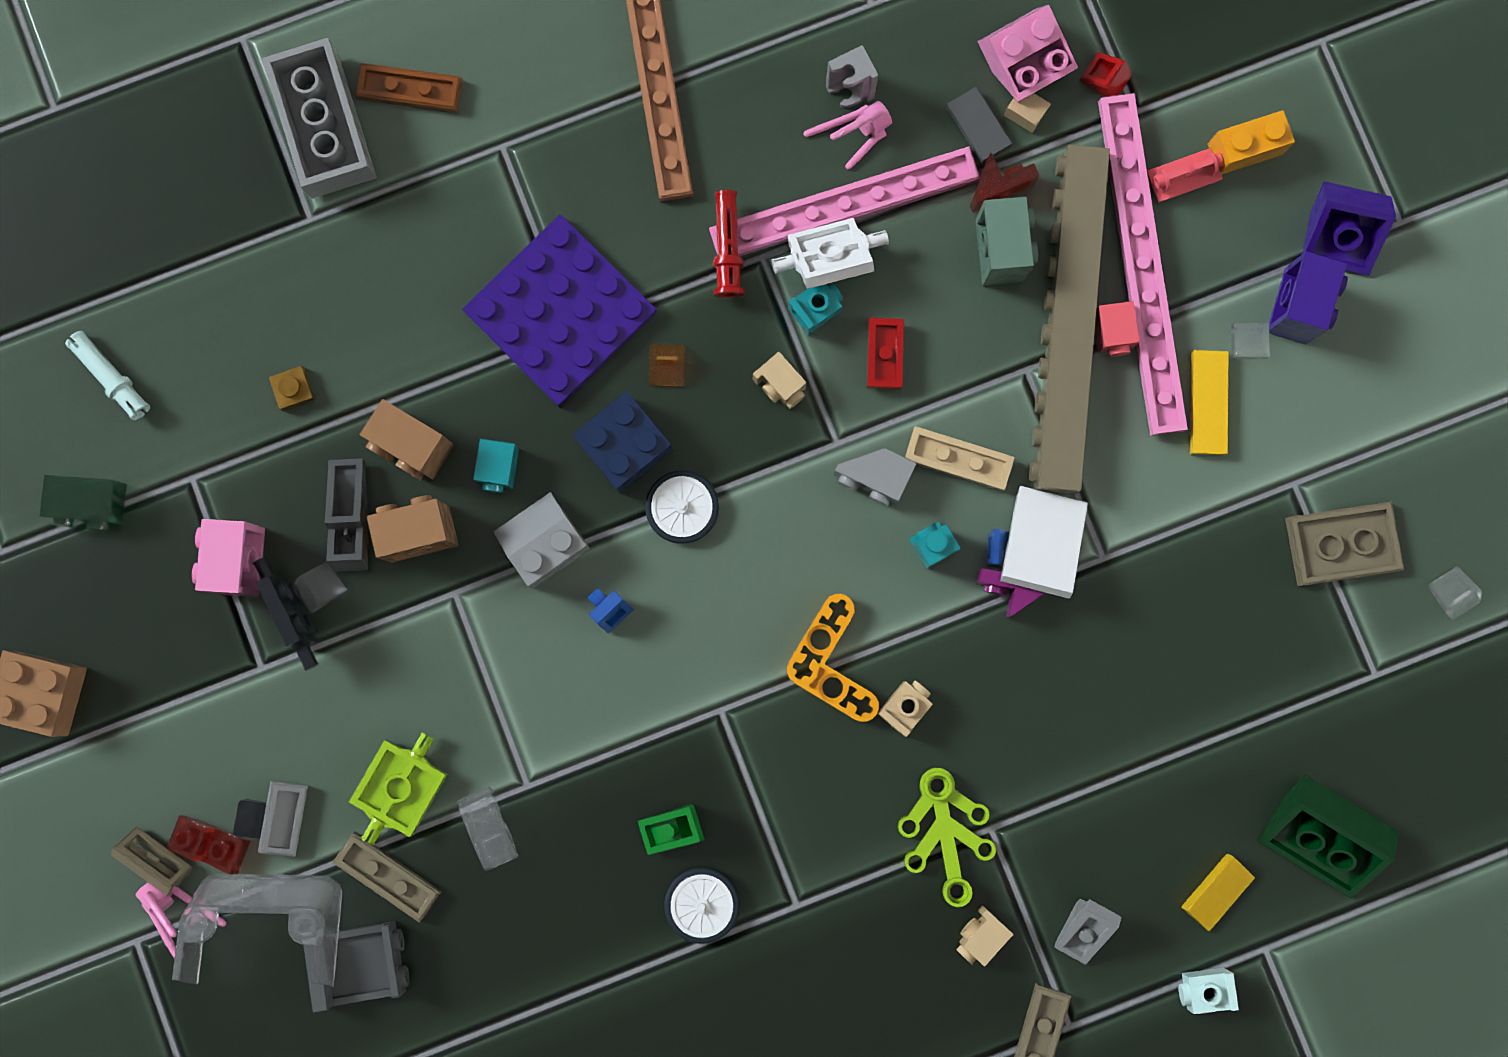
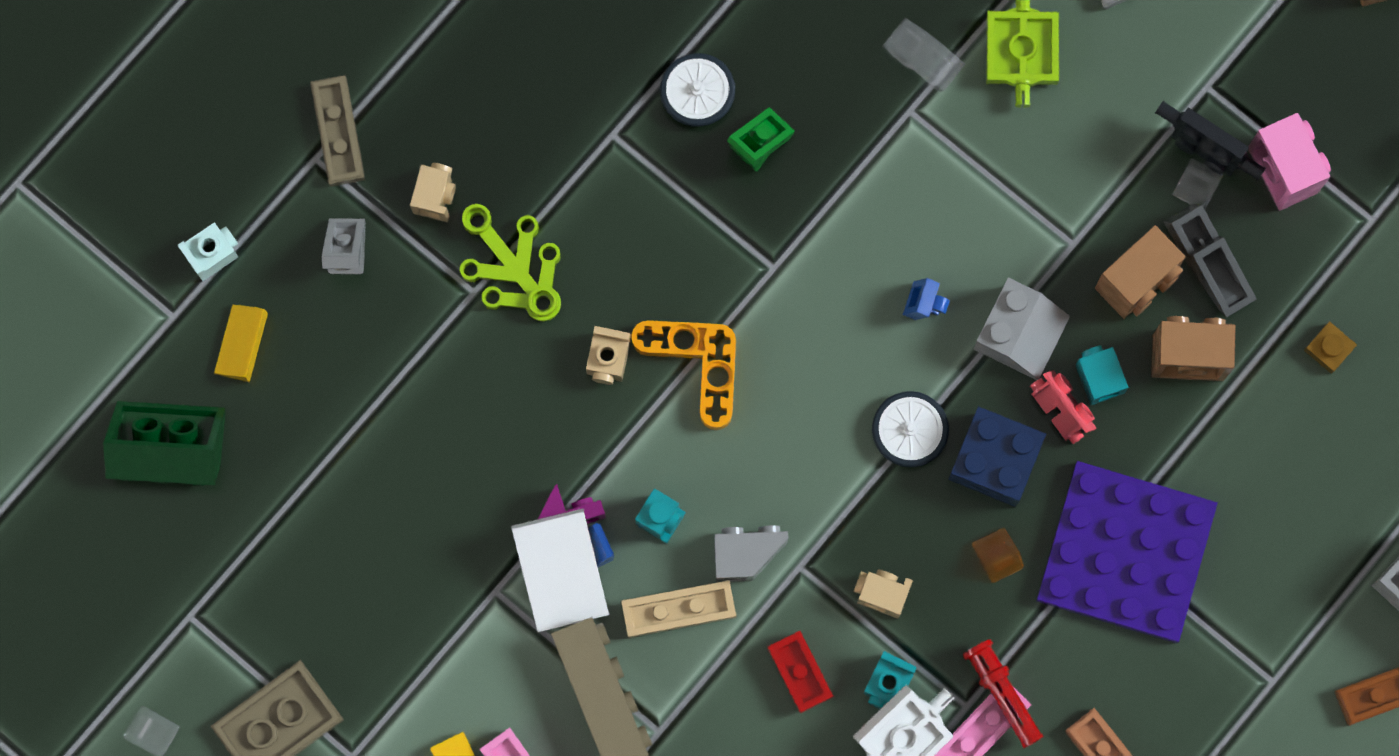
camera: 150 degrees right, 5 degrees down
none -> coral hinge [1030,370,1097,444]

